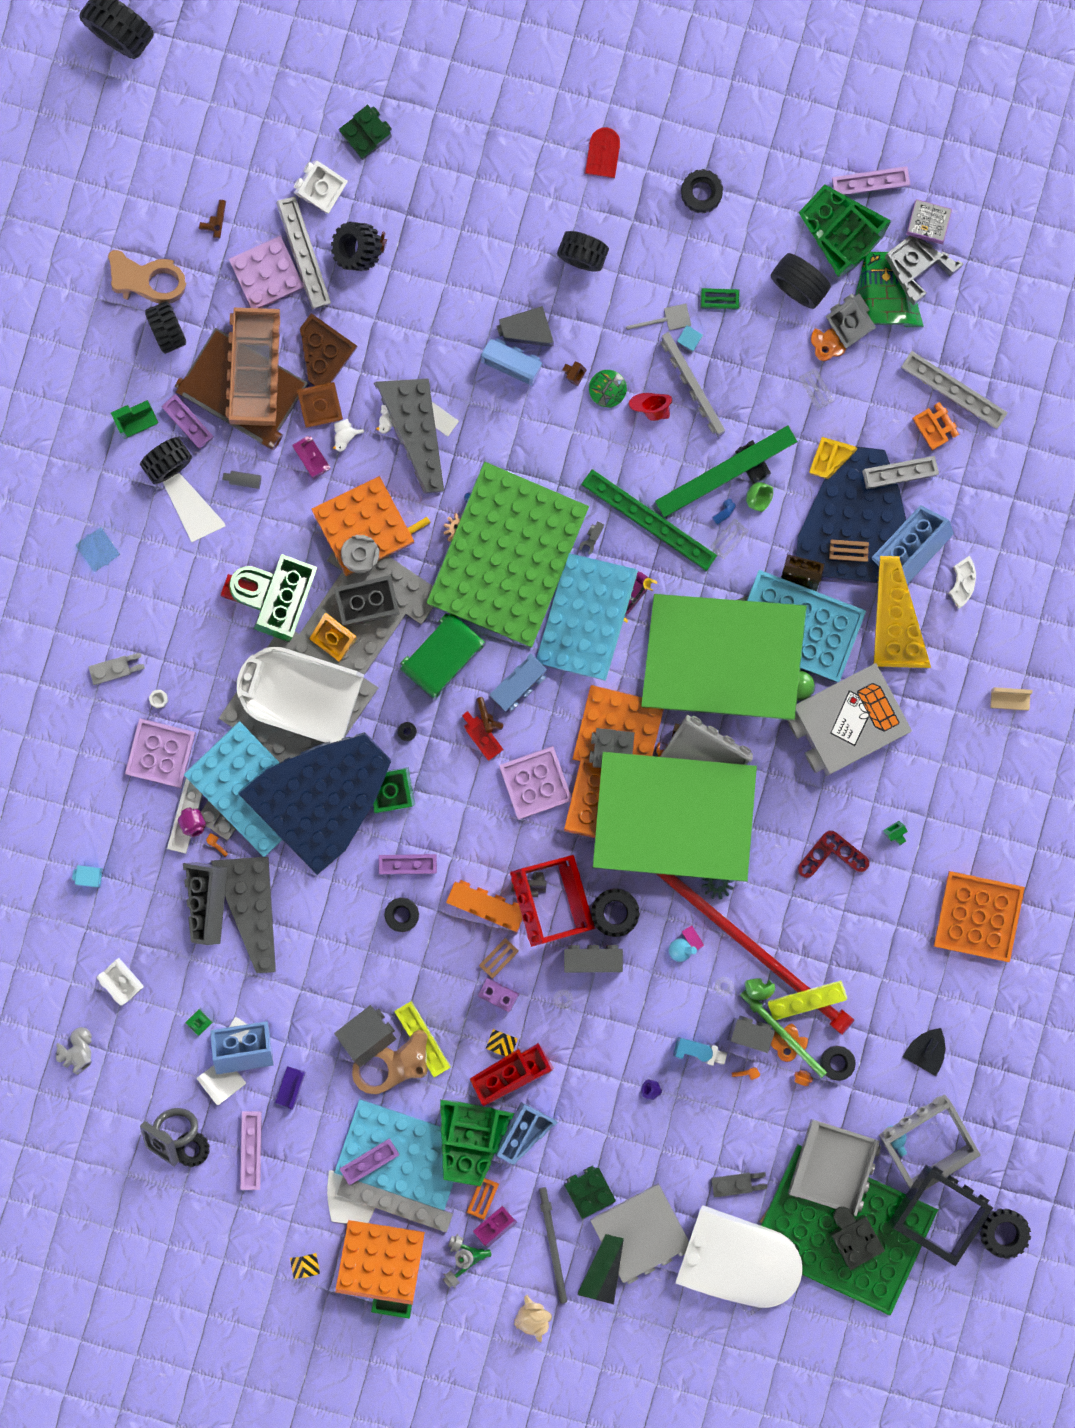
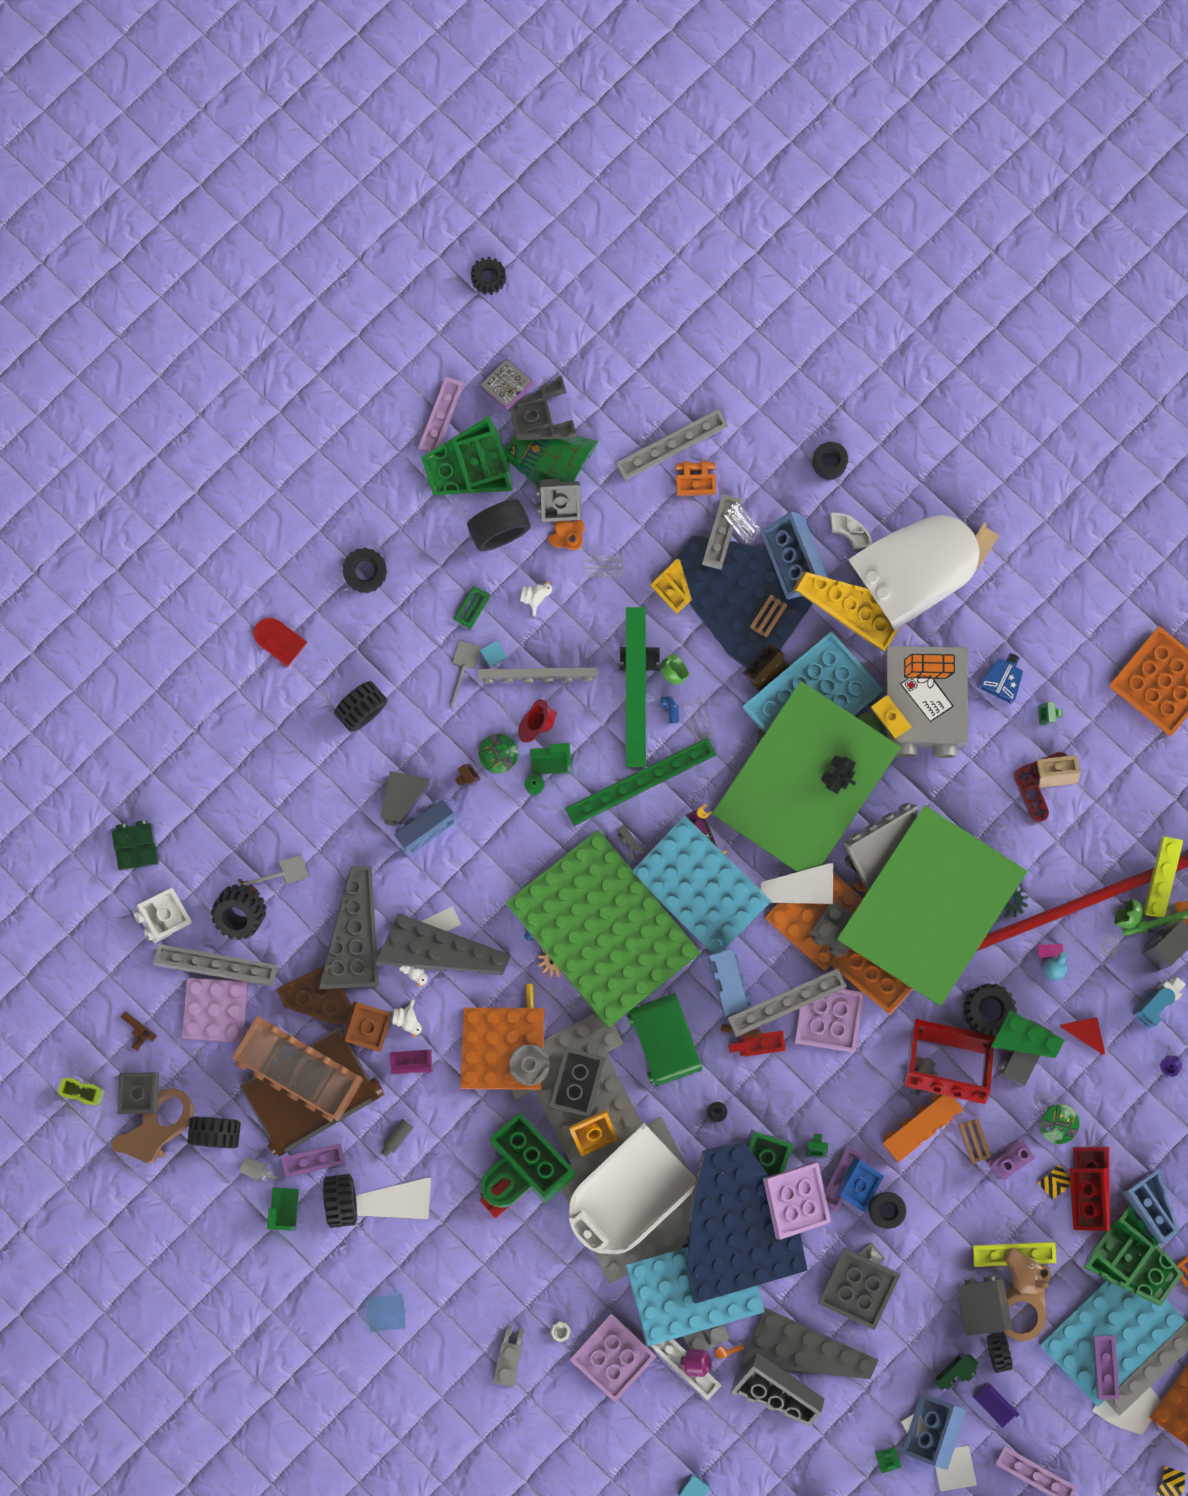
camera: 60 degrees left, 5 degrees down
none -> lime brick [58,1078,105,1106]
none -> dark grey plate [117,1072,159,1115]
none -> light grey piece [239,1157,278,1184]
none -> light grey piece [242,855,309,887]
none -> dark grey wing [318,866,379,990]
none -> black tyre [471,257,506,295]
none -> white animal [520,581,552,617]
none -> green tile [524,774,544,795]
none -> green panel [530,743,572,775]
none -> clear tile [724,501,761,544]
none -> light grey plate [727,969,847,1037]
none -> white sticker [761,863,833,904]
none -> lavender plate [763,1162,831,1240]
none -> green tile [806,1134,828,1158]
none -> black tyre [812,442,848,480]
none -> dark grey plate [818,1247,901,1330]
none -> black hips [821,755,857,794]
none -> blue plate [835,1158,884,1212]
none -> white windscreen [848,515,980,631]
none -> light grey tile [859,1242,885,1263]
none -> yellow plate [871,695,911,739]
none -> dark green plate [931,1353,979,1390]
none -> blue torso [978,653,1023,704]
none -> black tyre [987,1333,1013,1373]
none -> green wing [991,1011,1065,1058]
none -> tan panel [1036,755,1081,788]
none -> green dish [1040,1104,1080,1144]
none -> red tile [1060,1017,1106,1055]

